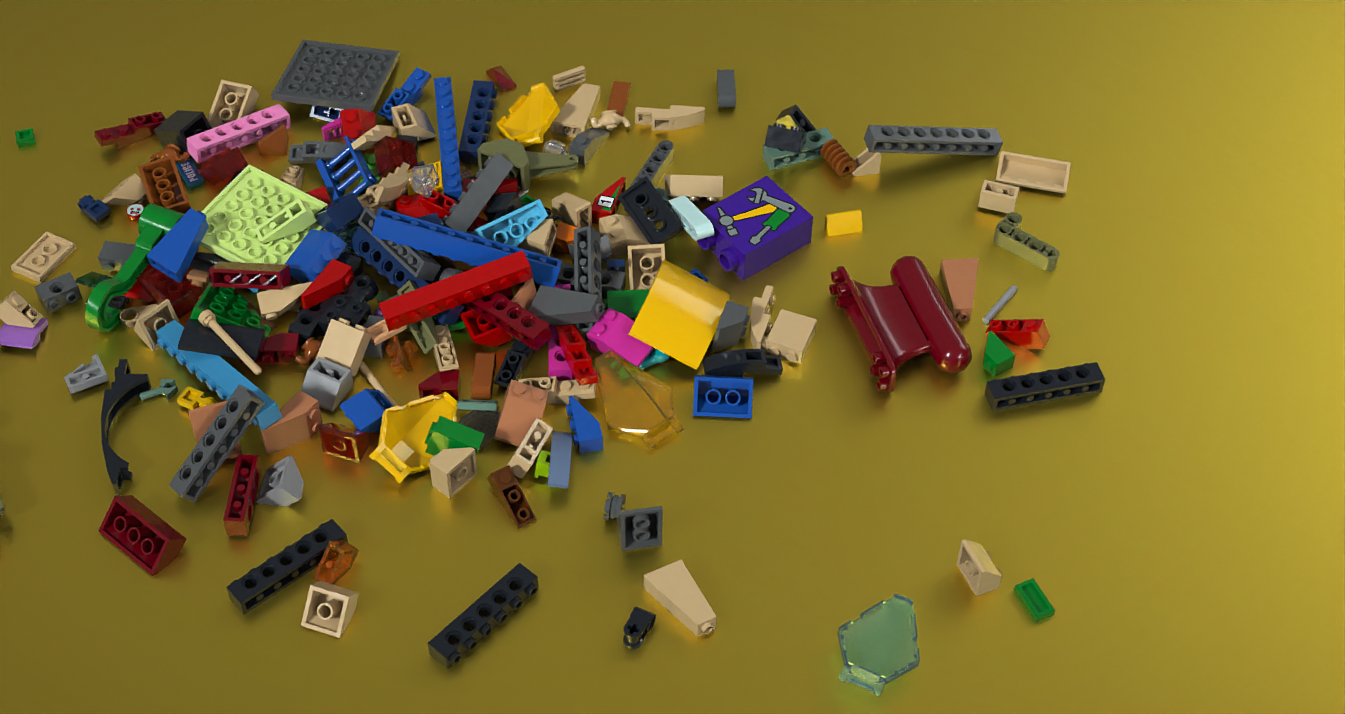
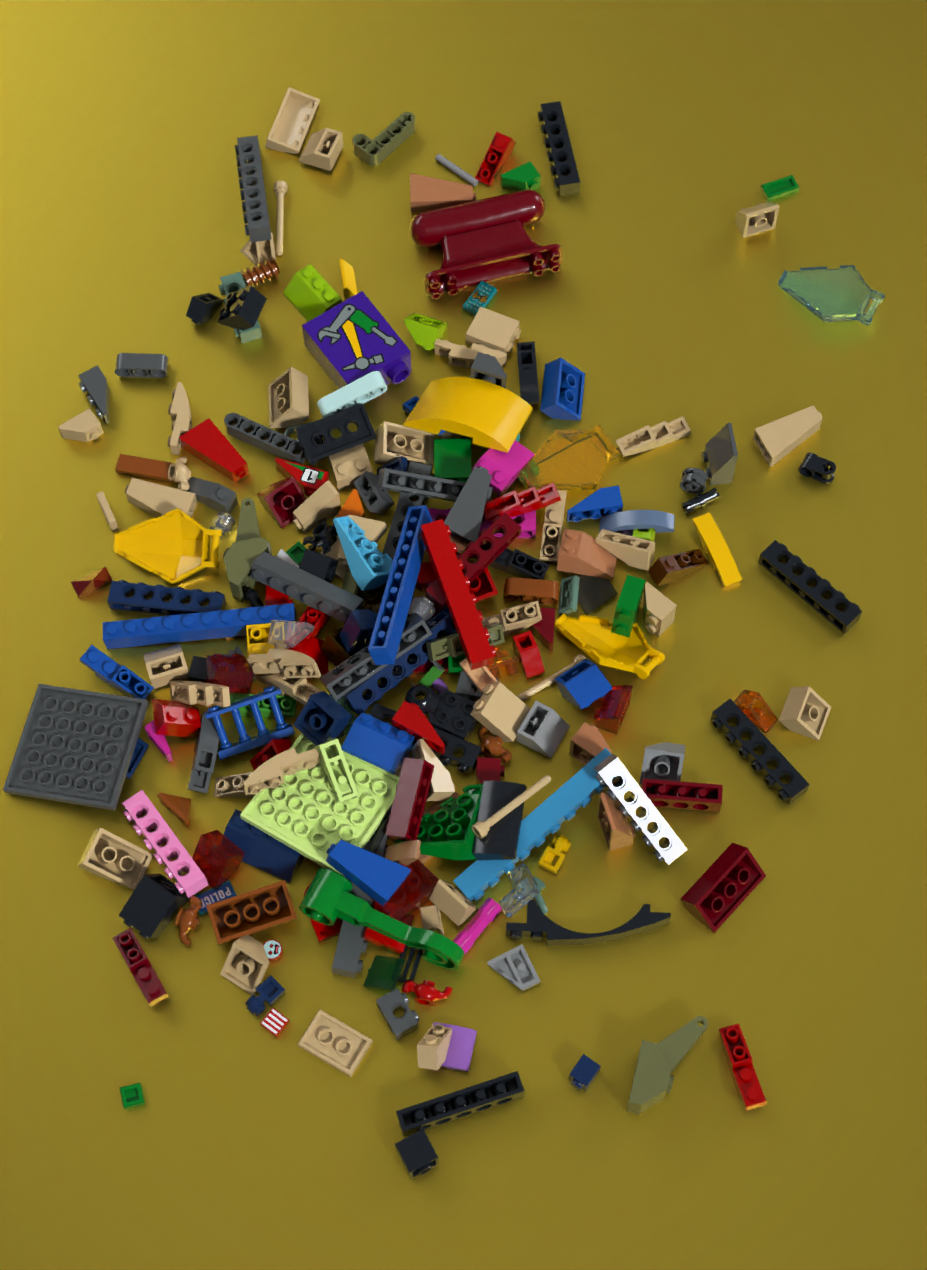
camera: 85 degrees left, 15 degrees up
none -> tan slope [58,408,103,442]
none -> dark grey slope [78,365,109,424]
none -> red slope [179,418,249,482]
none -> tan slope [243,748,319,795]
none -> dark red slope [256,477,307,528]
none -> red tile [260,1008,290,1038]
none -> tan piece [274,181,287,256]
none -> lime slope [283,264,342,322]
none -> red piece [401,980,452,1006]
none -> lime slope [404,313,448,350]
none -> dark pink axle [453,897,502,954]
none -> teal tile [463,281,497,316]
none -> clear plate [499,863,539,918]
none -> red slope [512,630,545,679]
none -> tan slope [615,416,692,457]
none -> black pin [681,488,720,514]
none -> yellow slope [692,512,742,587]

